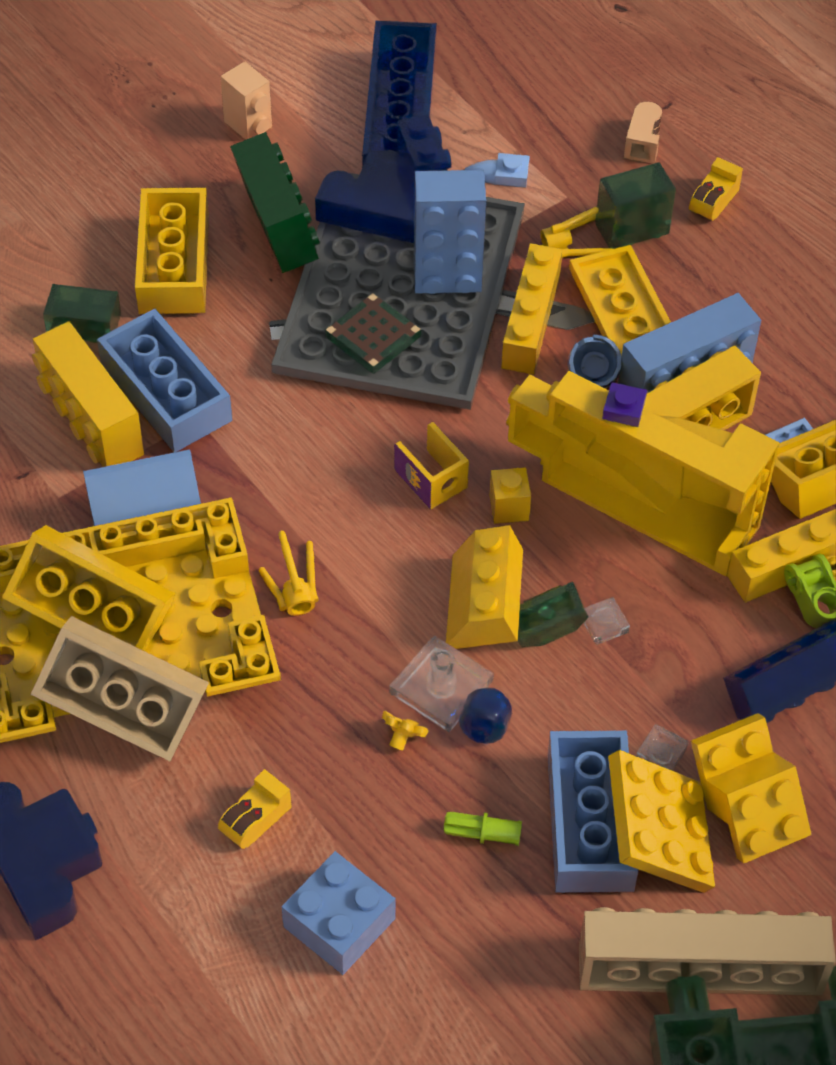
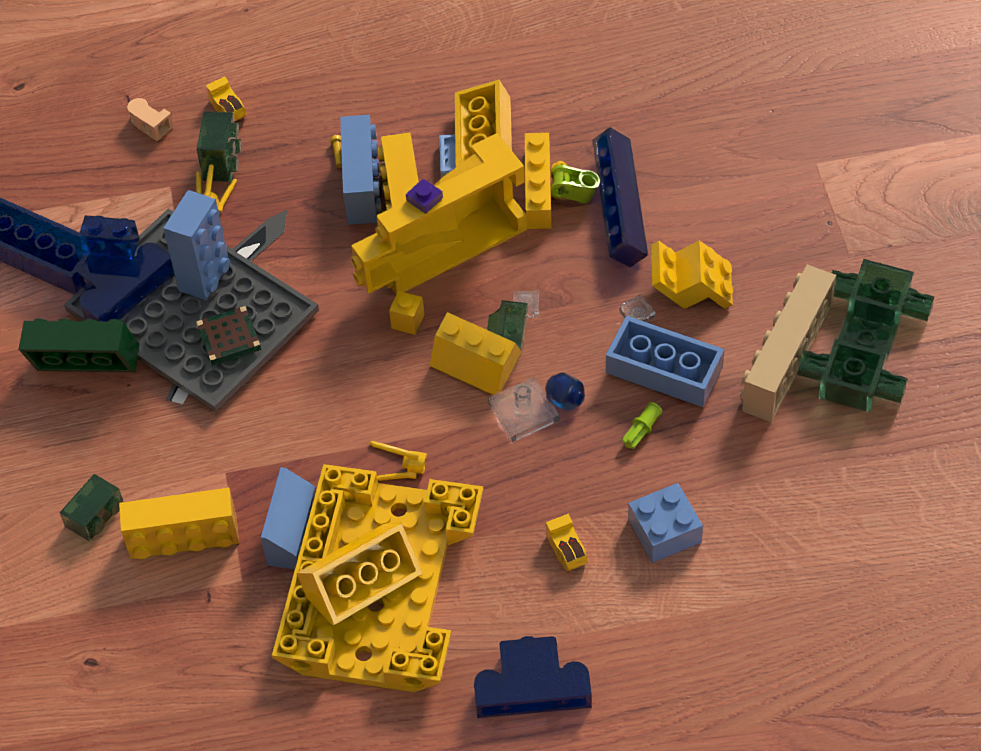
camera: 60 degrees left, 0 degrees up
tan brick [31,616,209,761] -> none
medium blue brick [97,309,232,452] -> none
yellow brick [135,188,209,314] -> none
yellow plant [382,711,429,750] -> none
yellow piece [394,422,469,510] -> none
light blue plate [465,153,530,188] -> none
yellow brick [501,243,563,375] -> none
medium blue helmet [567,334,622,389] -> none
yellow plate [569,245,671,356] -> none
yellow plate [608,750,715,893] -> none

